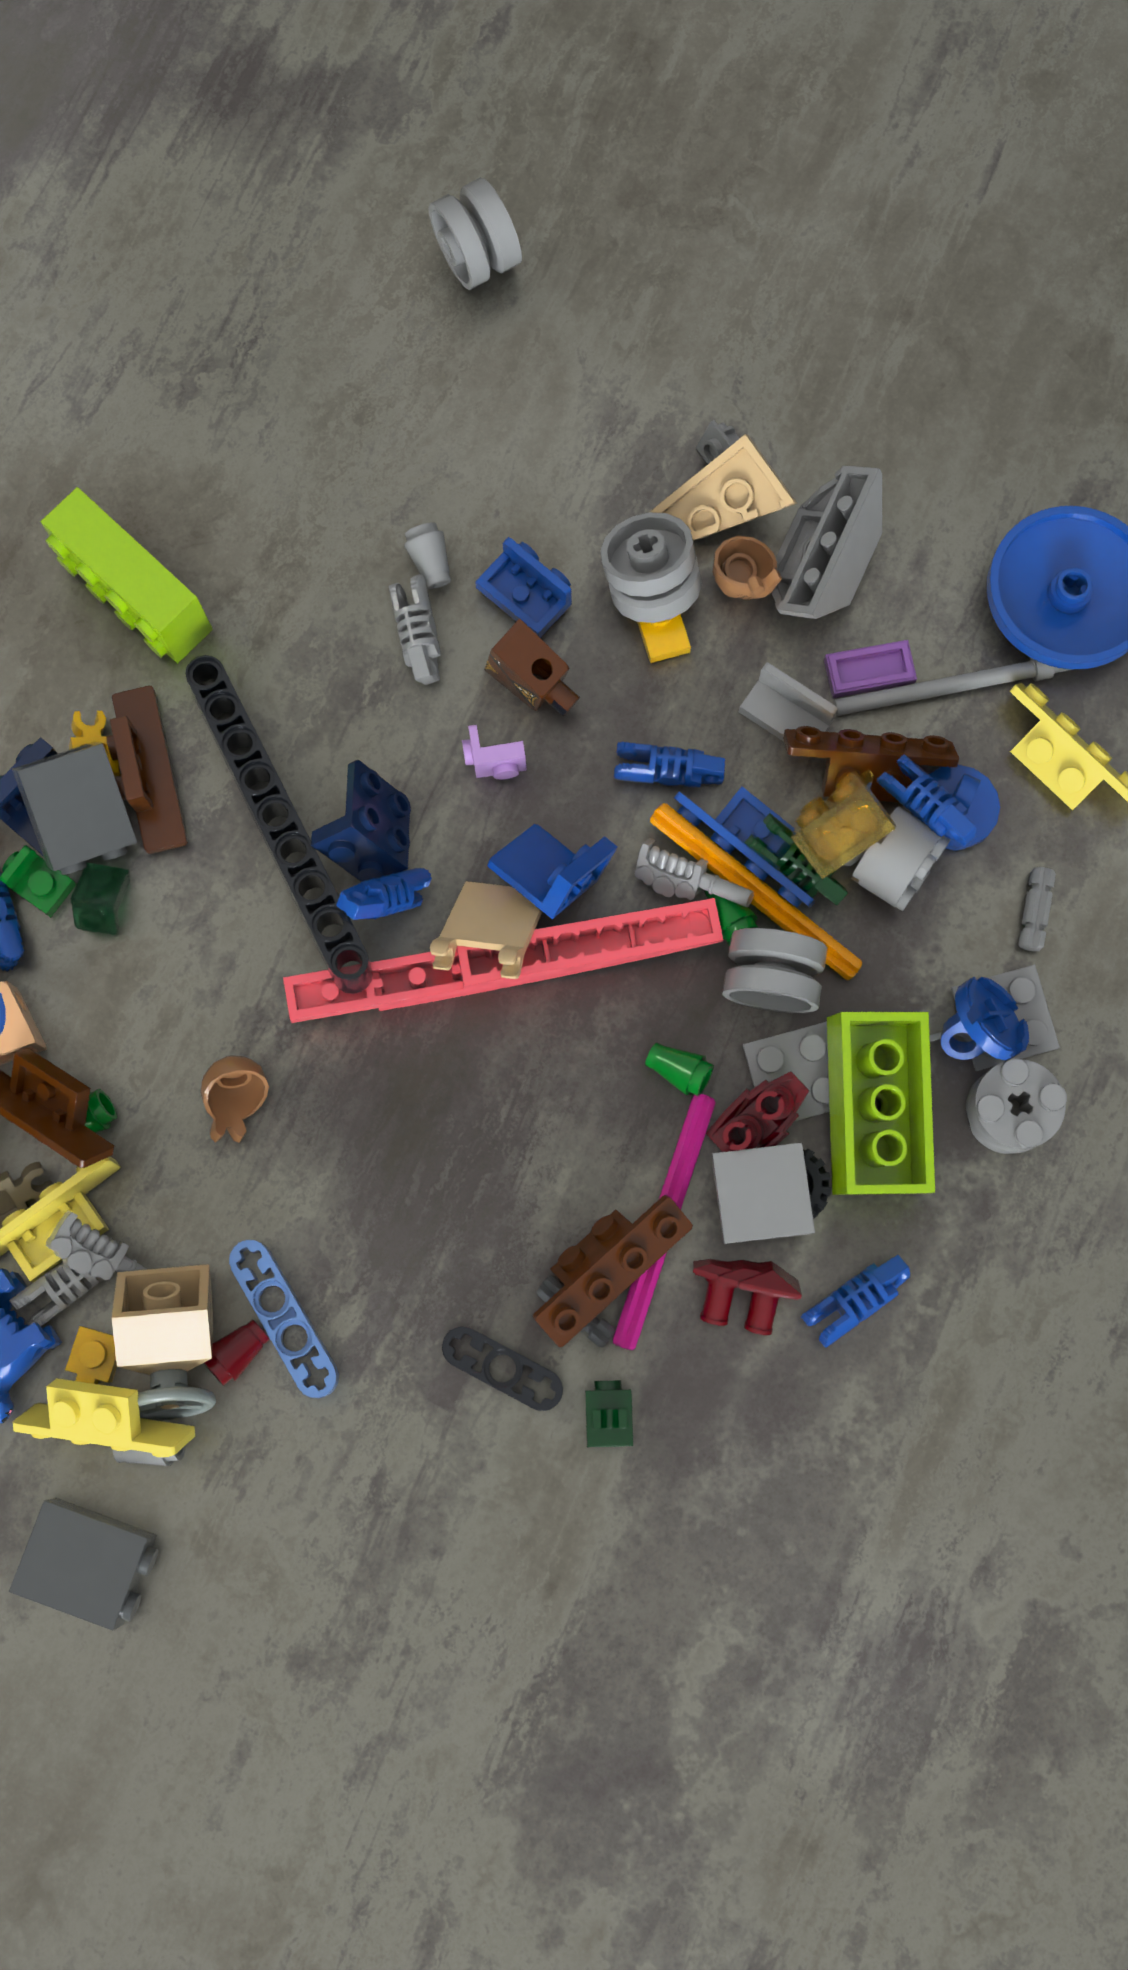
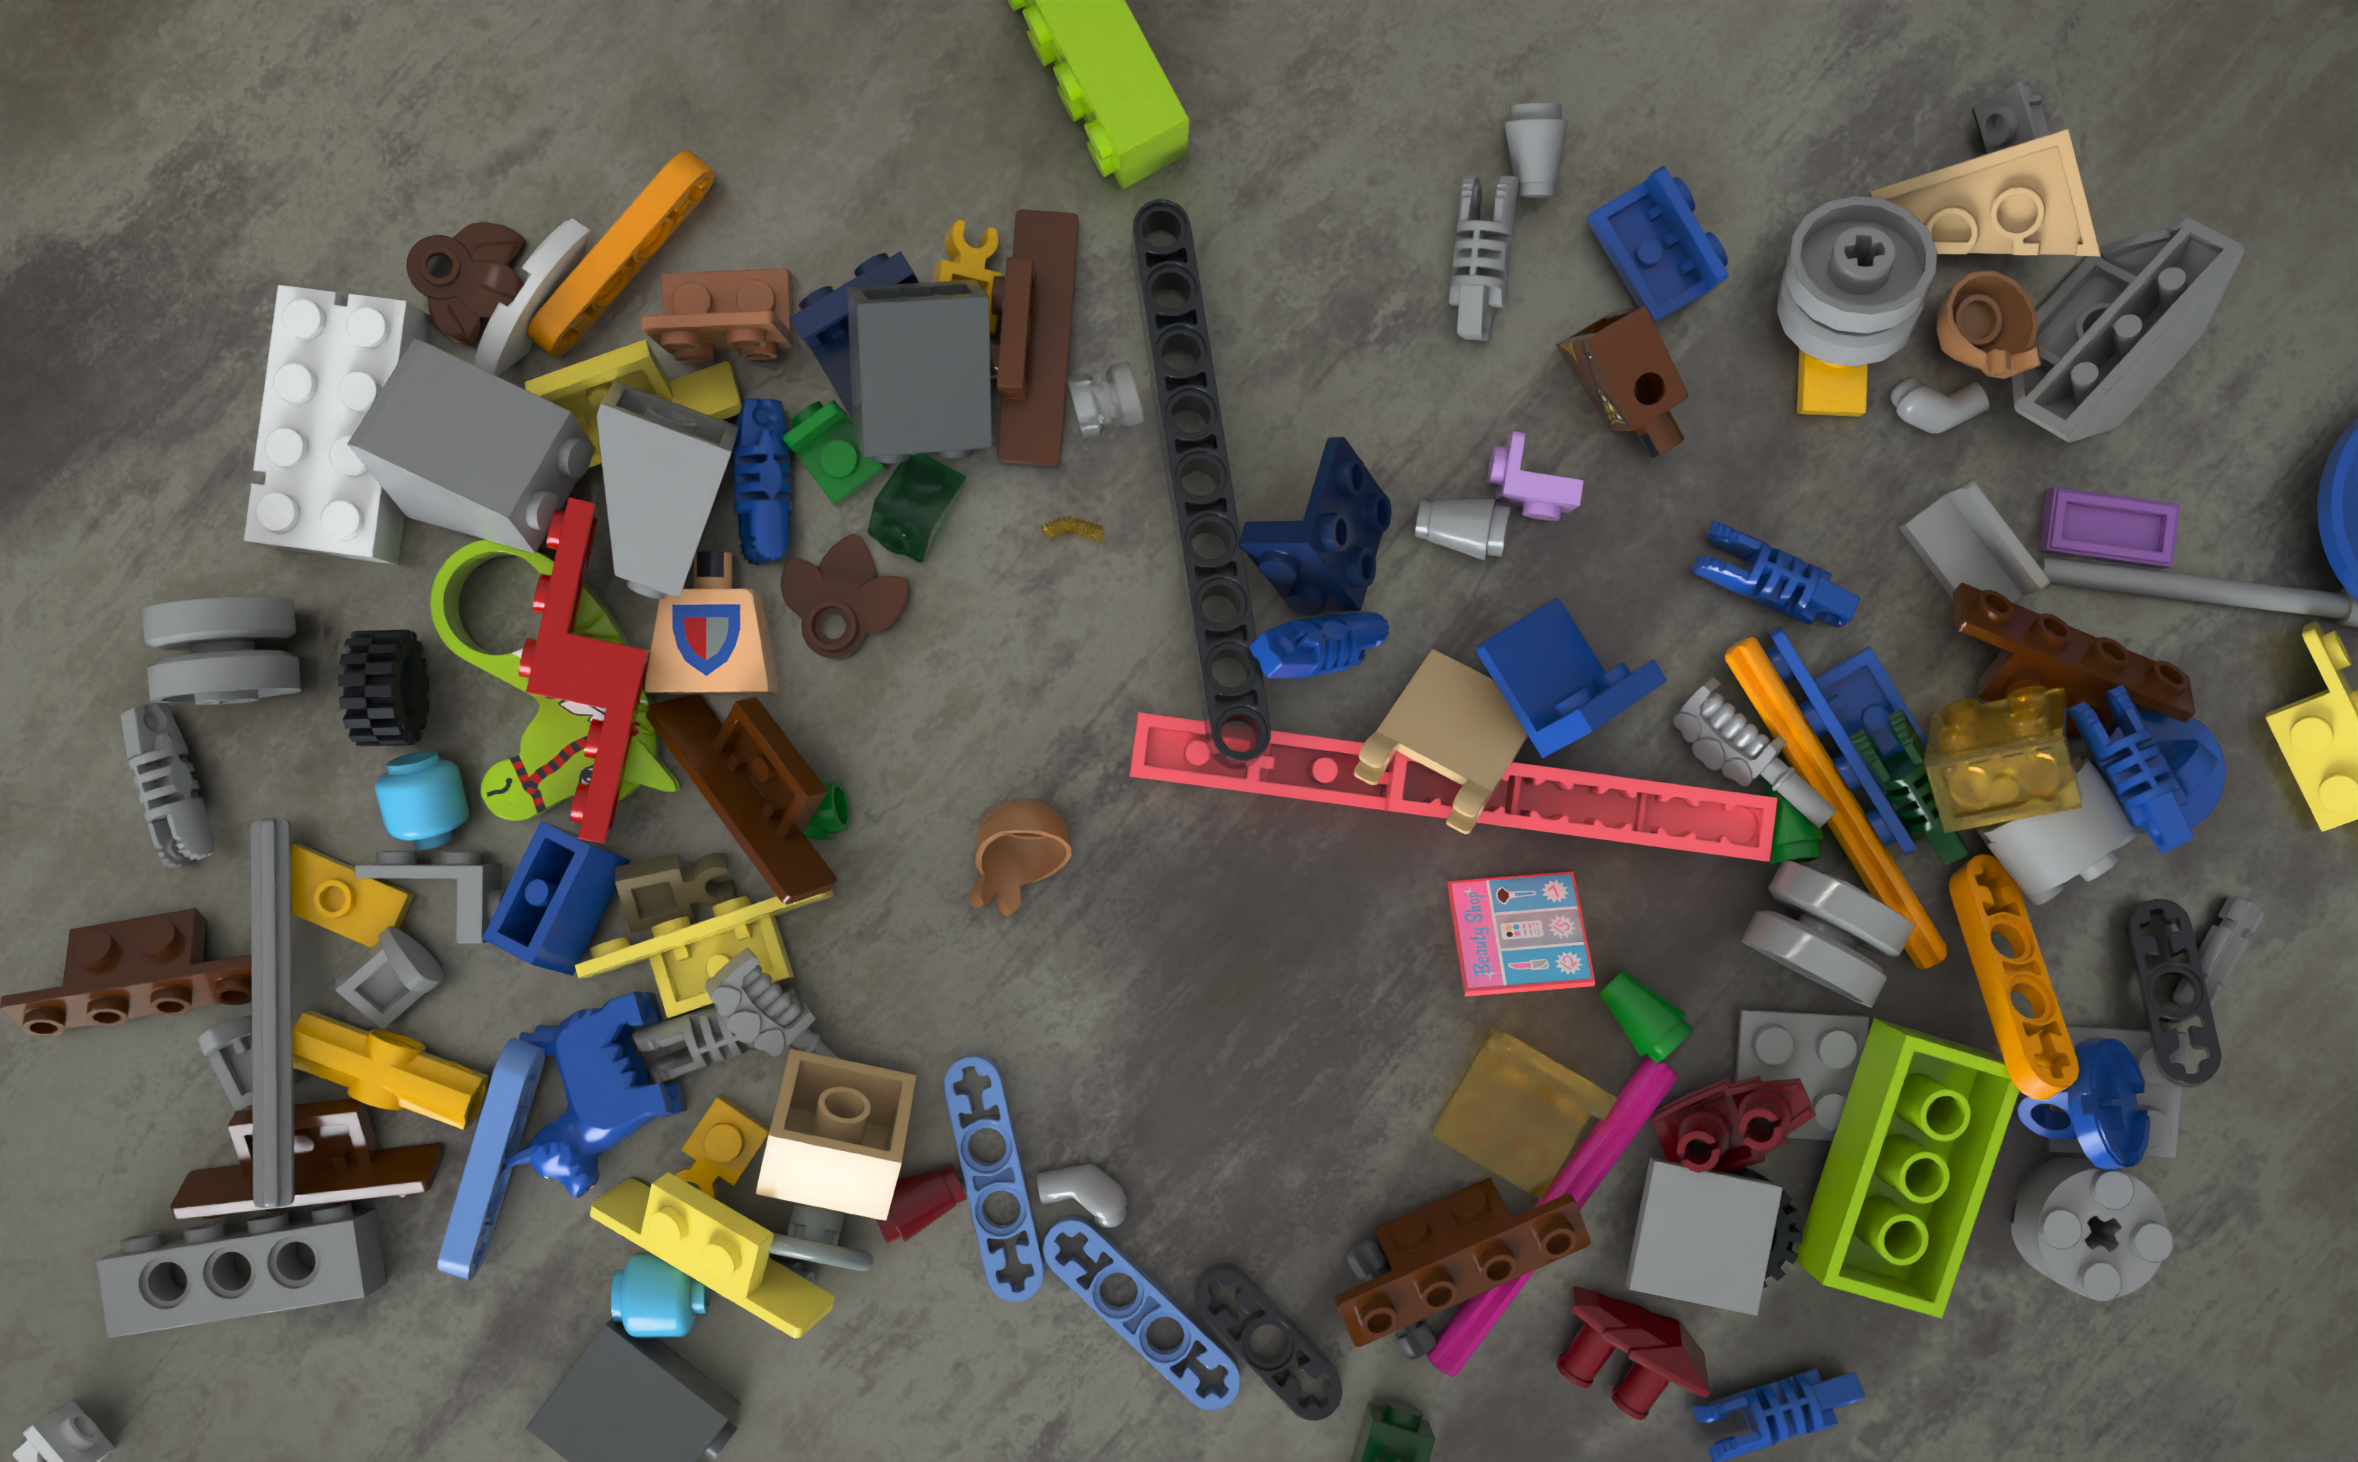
camera: 15 degrees right, 10 degrees up
none -> medium azure head [611,1252,710,1339]
none -> reddish brown plate [781,534,909,659]
none -> light grey arm [1037,1164,1128,1228]
none -> clear yellow leg [1041,516,1104,543]
none -> medium blue beam [1043,1214,1241,1411]
none -> clear wheel [1067,361,1145,439]
none -> light grey cone [1415,498,1511,561]
none -> clear yellow bracket [1432,1024,1617,1198]
none -> piece [1447,871,1595,997]
none -> light grey arm [1890,377,1989,433]
none -> light orange beam [1949,854,2079,1100]
none -> black beam [2127,899,2221,1087]

